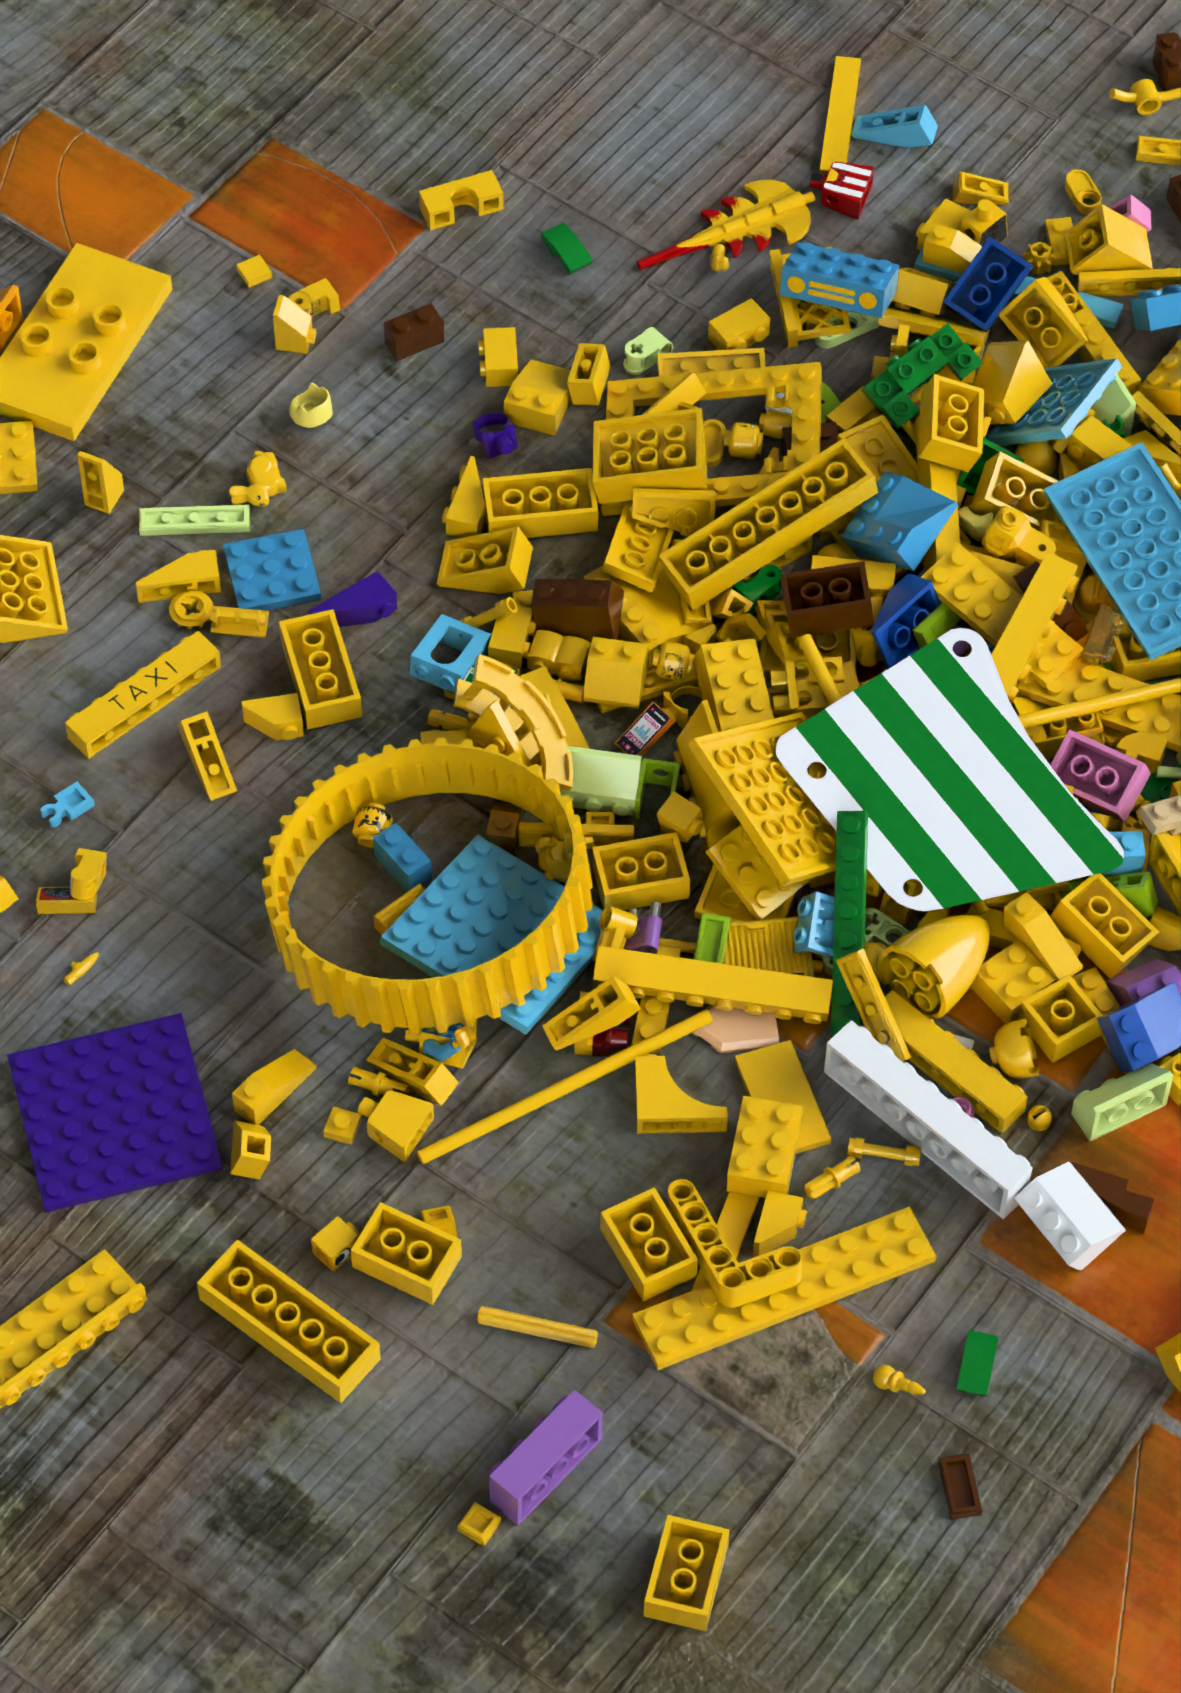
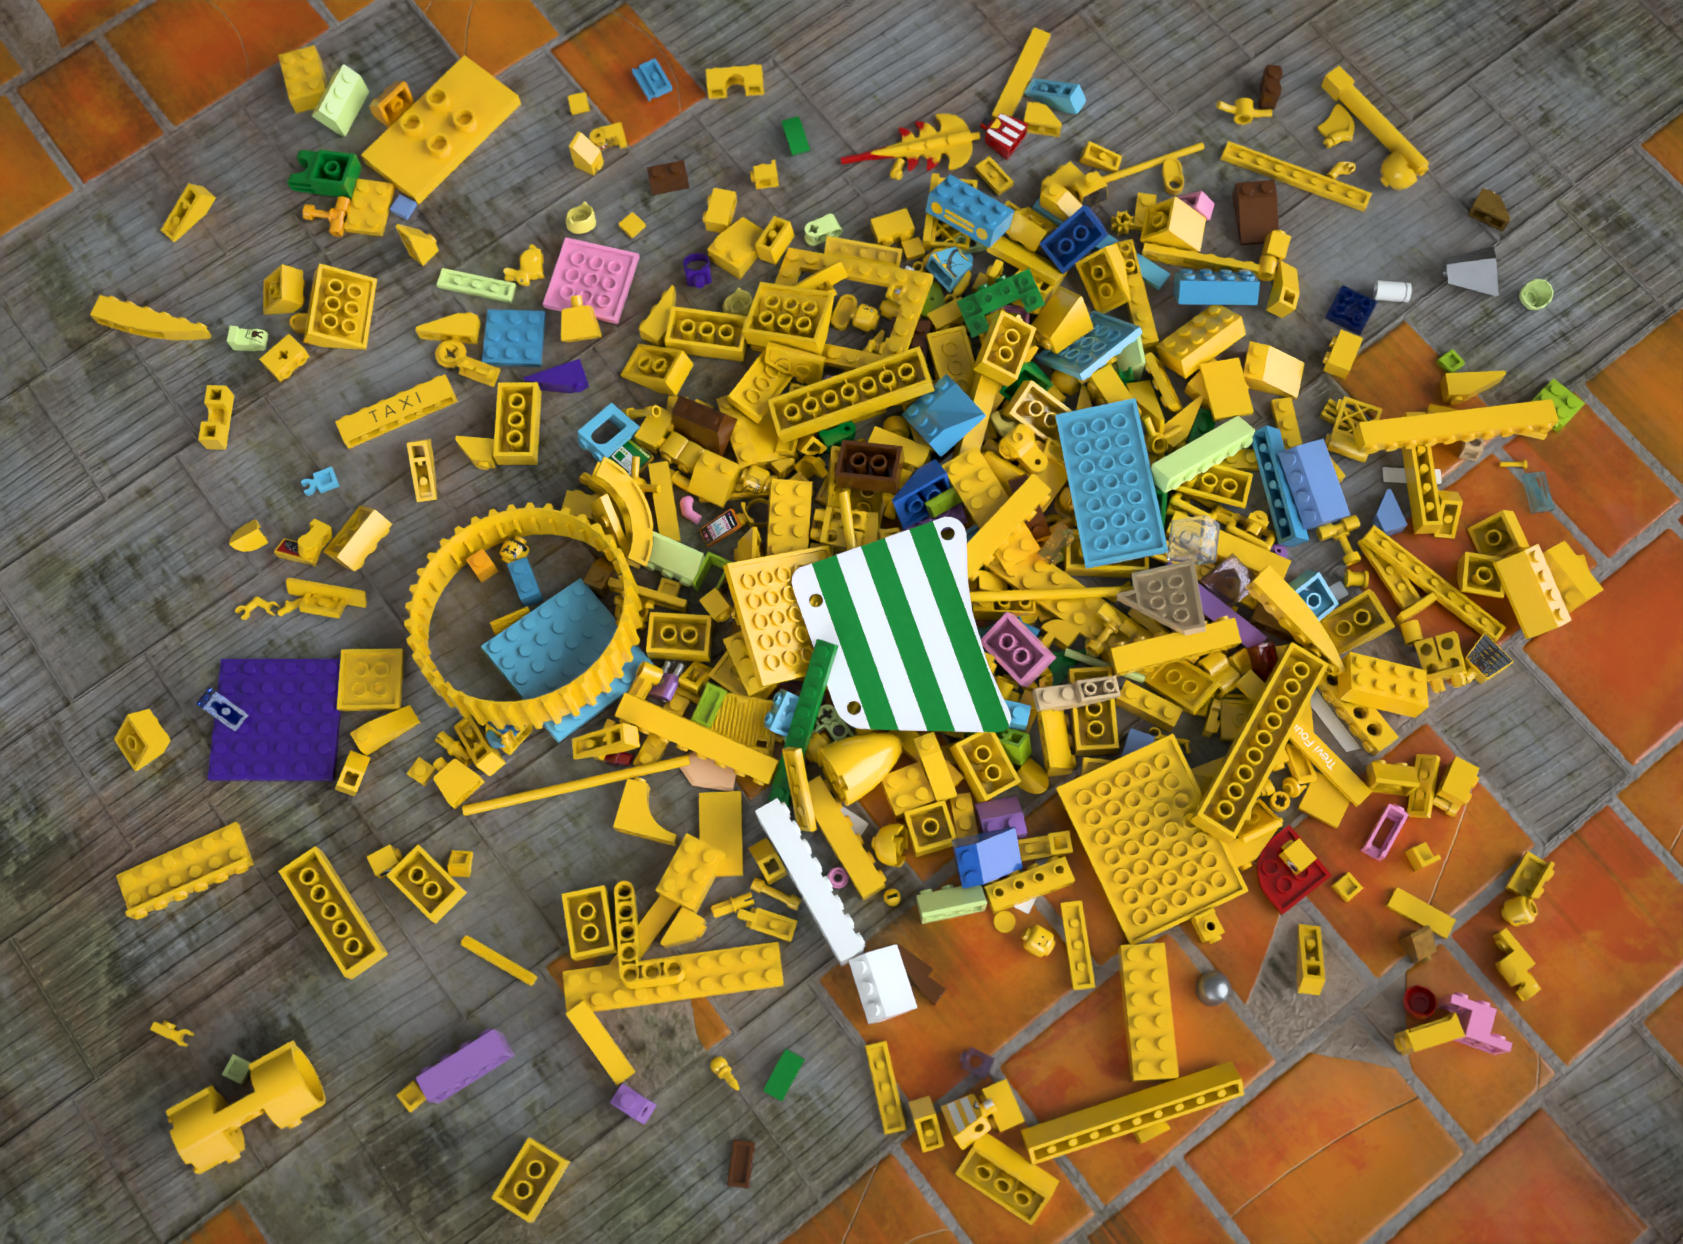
camera: 20 degrees right, 15 degrees up
none -> yellow plate [150,1020,194,1047]
none -> yellow cylinder [166,1041,326,1174]
none -> clear blue slope [195,687,248,732]
none -> yellowish green plate [222,1054,251,1085]
none -> yellow arm [235,596,281,620]
none -> yellow bracket [286,577,367,619]
none -> yellow slope [323,505,392,572]
none -> yellow plate [337,648,405,711]
none -> medium blue tile [390,195,417,220]
none -> light orange brick [466,548,498,583]
none -> bright pink plate [543,237,640,324]
none -> yellow torso [561,295,602,343]
none -> yellow tile [566,1000,636,1086]
none -> medium lavender torso [610,1083,657,1125]
none -> yellow tile [618,212,646,238]
none -> dark azure plate [631,58,673,101]
none -> yellow slope [678,661,713,696]
none -> bright pink arm [680,496,702,524]
none -> light yellow hair [722,288,753,316]
none -> yellow hinge [737,908,798,942]
none -> yellow slope [748,838,787,885]
none -> yellow brick [750,160,779,189]
none -> yellow tile [865,1041,907,1135]
none -> yellow tile [901,237,925,262]
none -> torso [913,247,973,304]
none -> yellow plate [975,156,1014,196]
none -> yellow slope [1024,102,1062,138]
none -> yellow piece [1102,142,1204,183]

